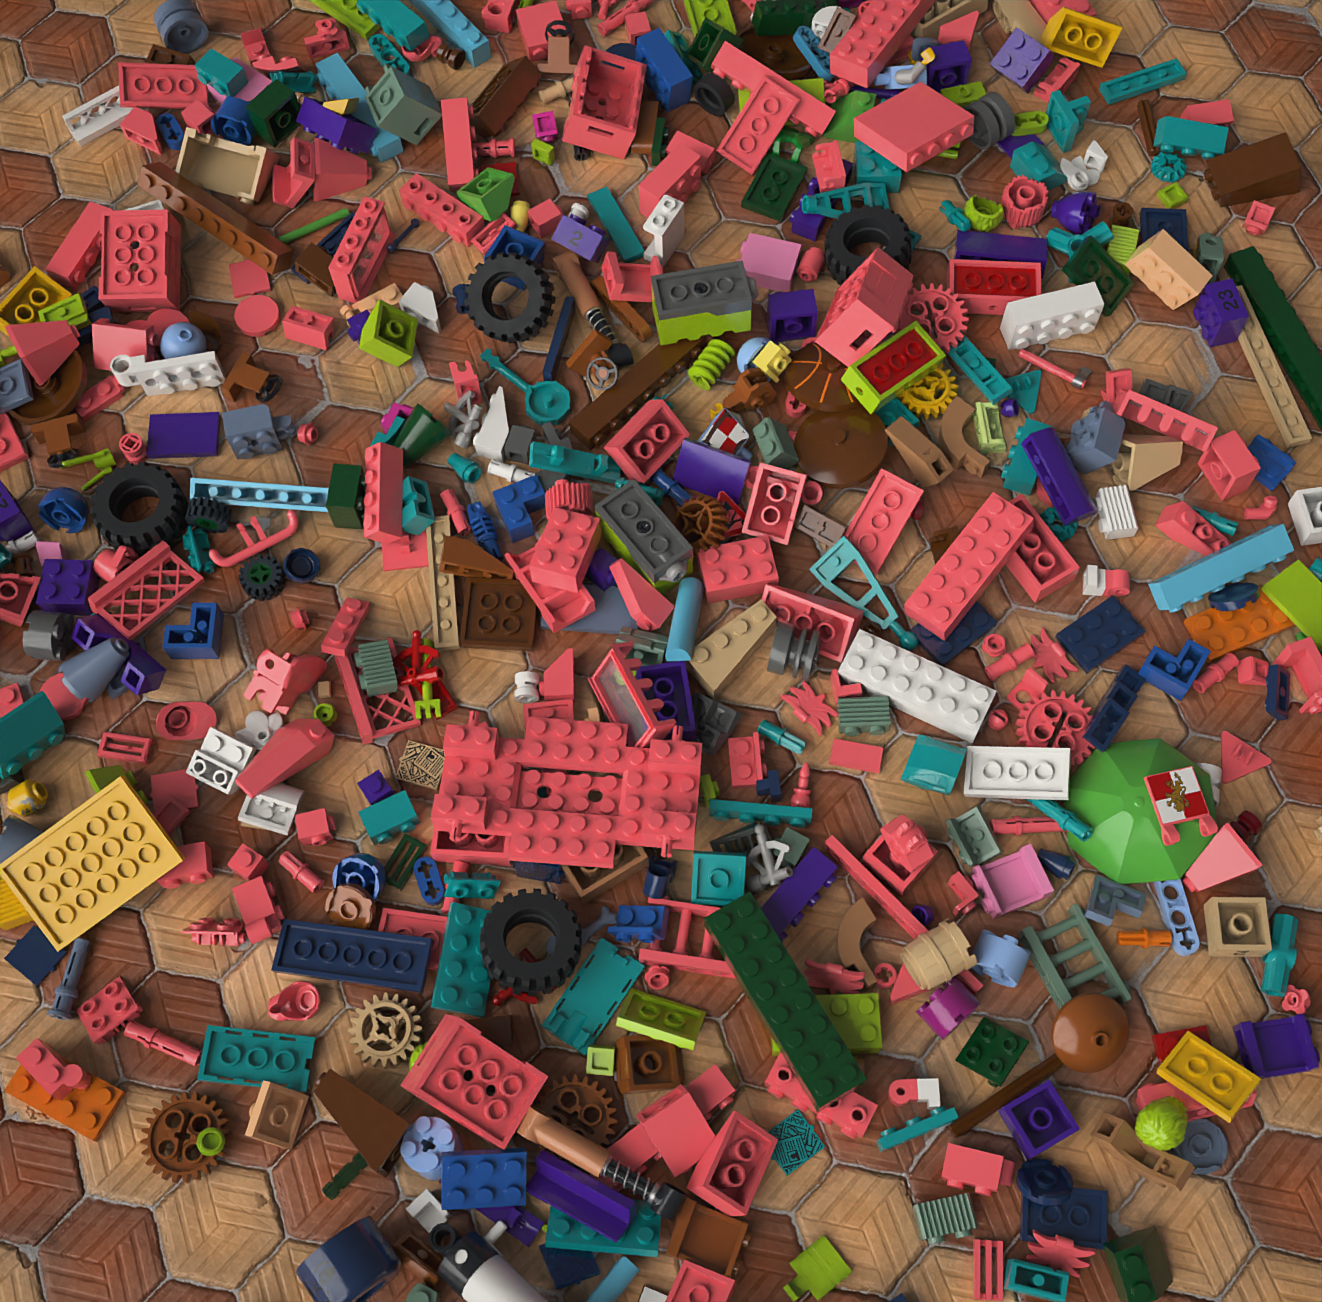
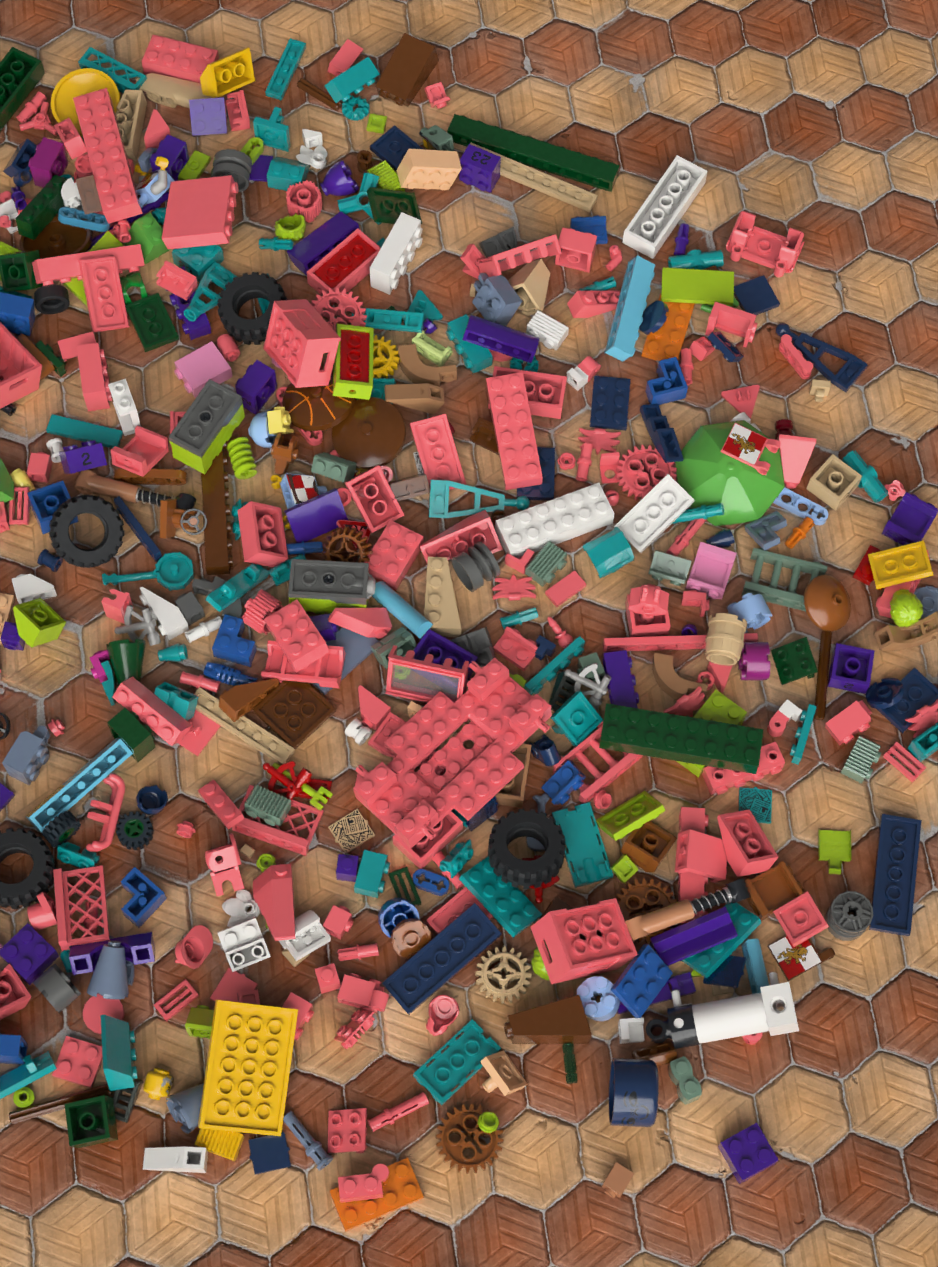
camera: 55 degrees left, 0 degrees up
coral piece [1018,348,1093,389] -> none

